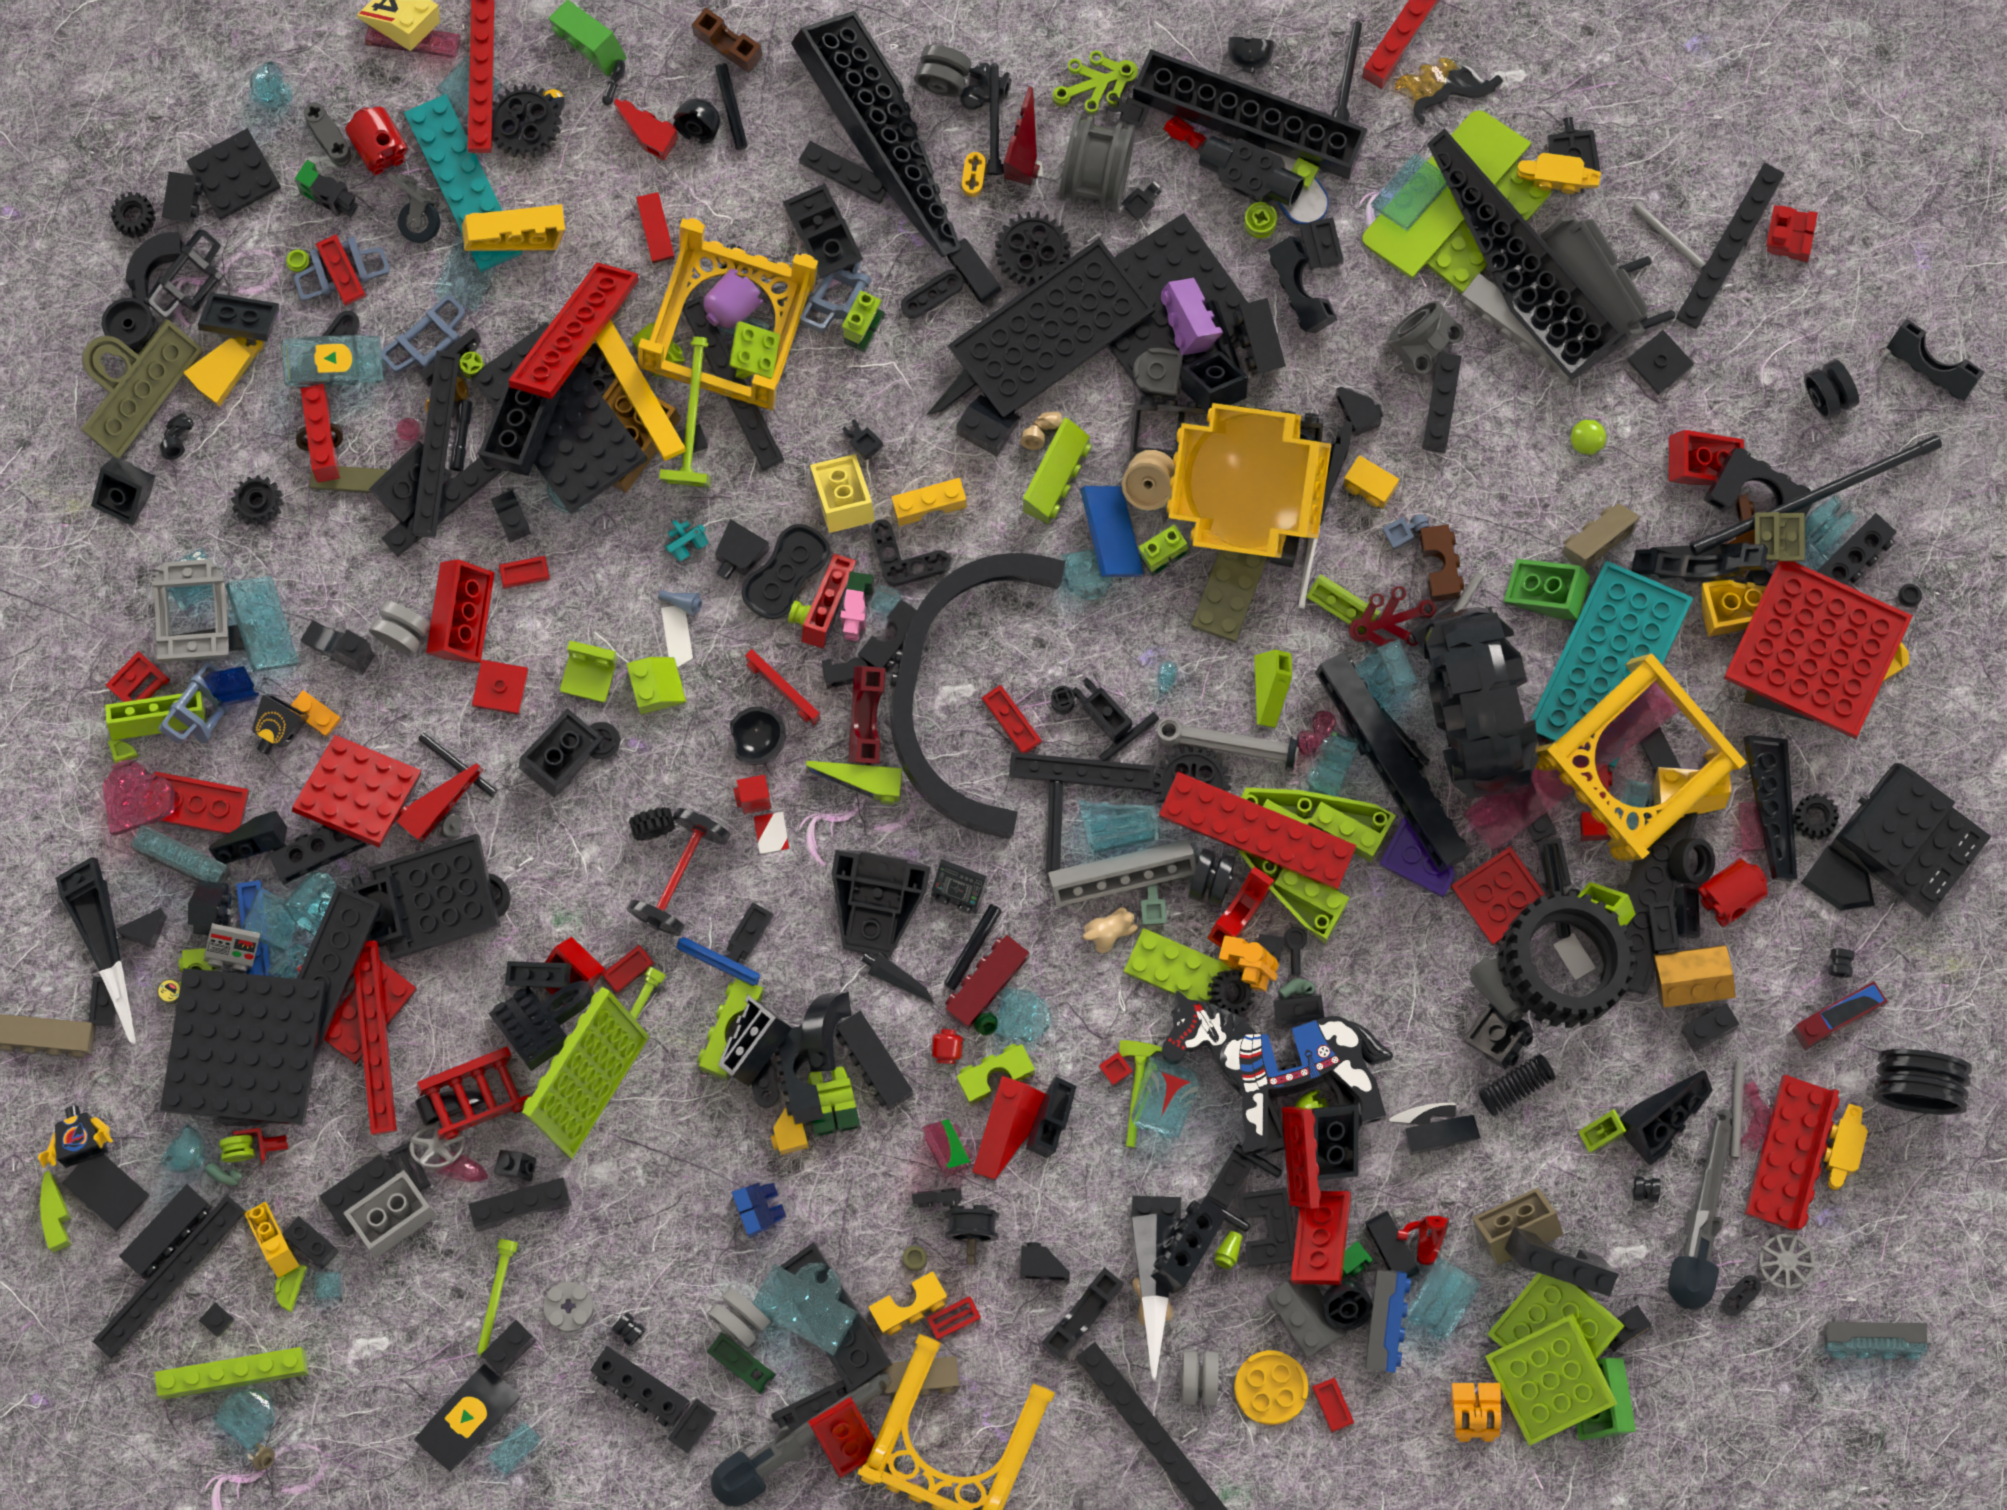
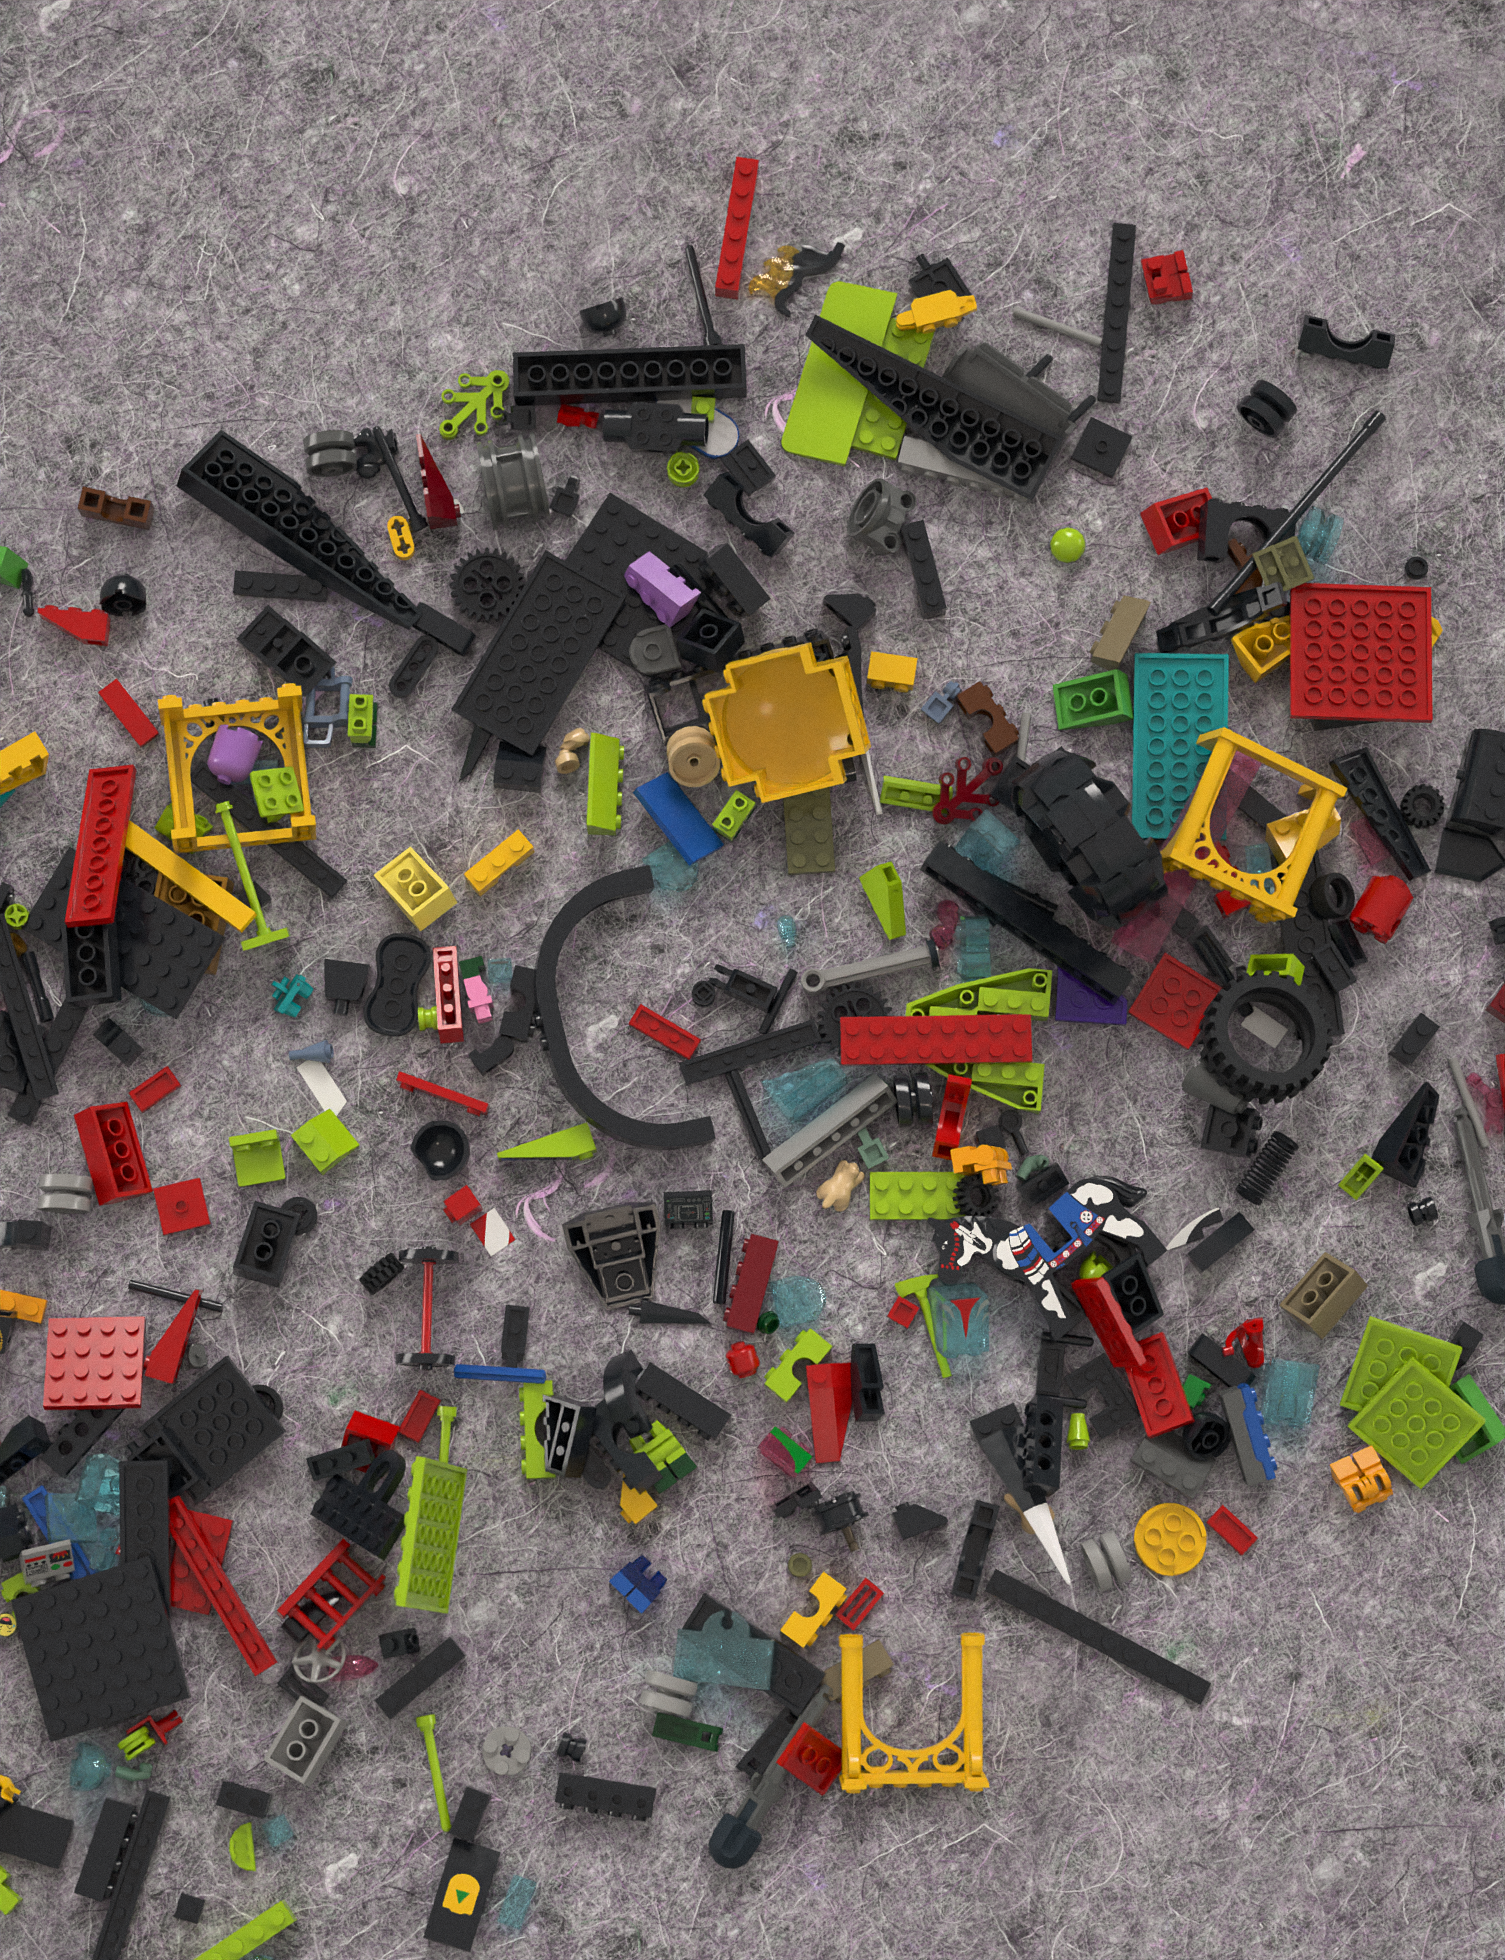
camera: 30 degrees left, 5 degrees up
yellow slope [245,1201,299,1278] -> none
black plate [319,1154,395,1237] -> none
black plate [667,1398,717,1454] -> none
black axle [715,63,748,150] -> none
black plate [842,419,884,460] -> none
dark red arch [848,666,885,764] -> none
black beam [871,519,951,587] -> none
clear light blue tile [1371,154,1448,231] -> none
black arch [1505,1227,1619,1297] -> none
pearl gold slope [1654,945,1736,1008] -> none
black brick [1816,513,1897,585] -> none

